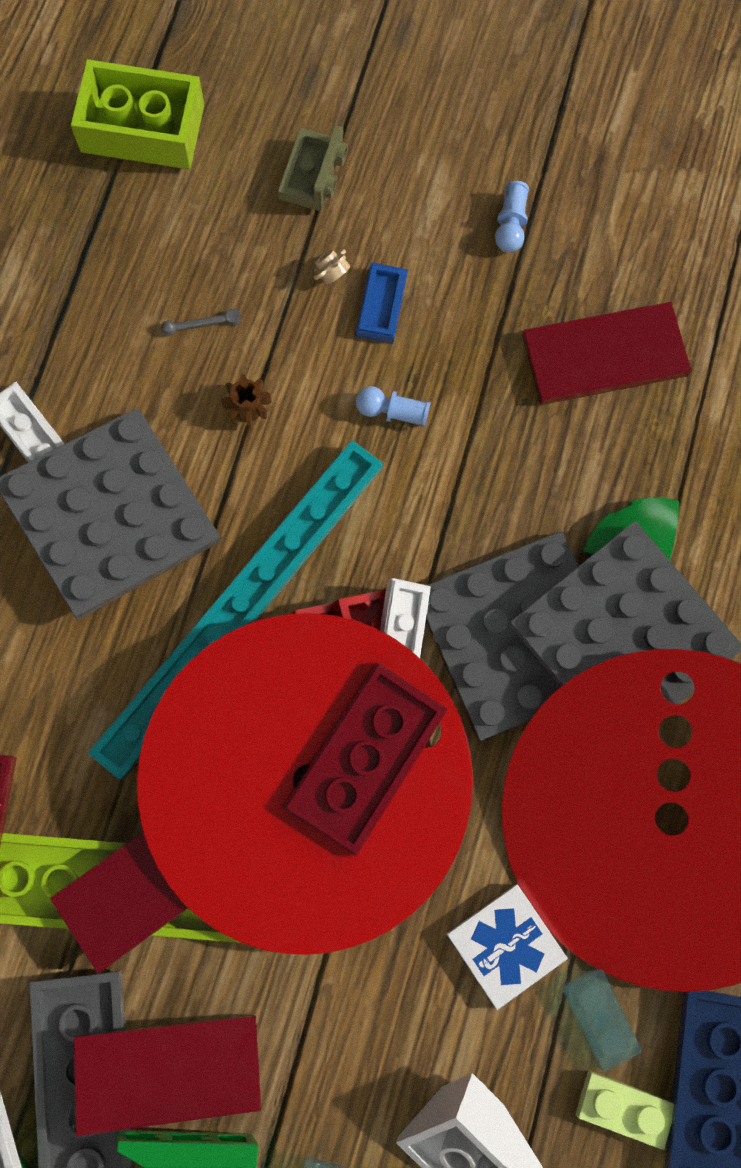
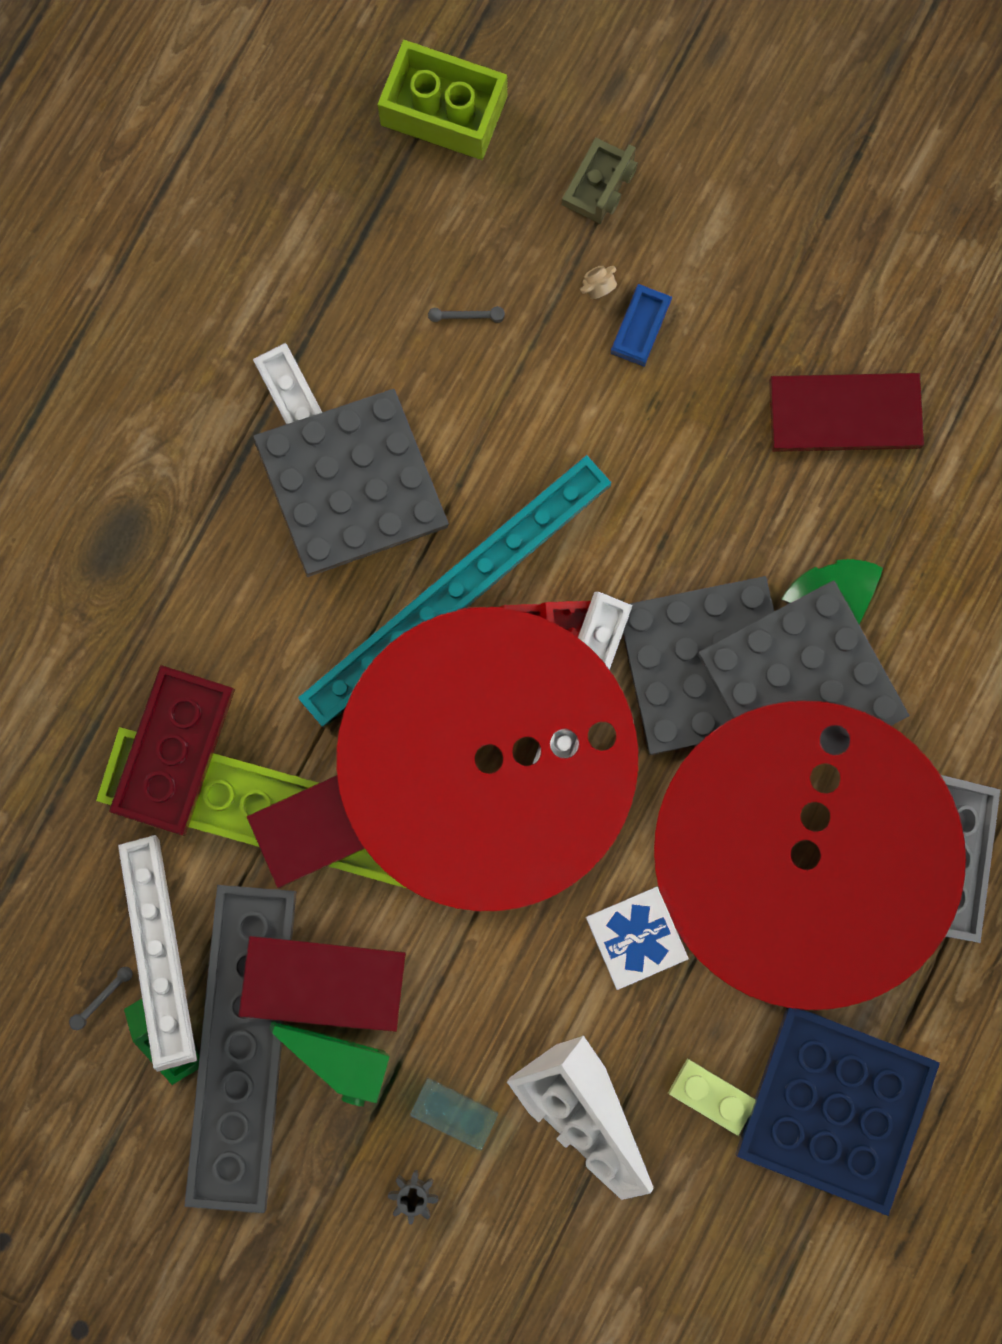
camera: 20 degrees right, 5 degrees up
reddish brown gear [221,374,272,427] -> none
dark red tile [282,662,448,857] -> none
light blue pin [356,386,431,427] -> none
light blue pin [495,181,529,253] -> none
clear light blue plate [560,968,643,1072] -> none

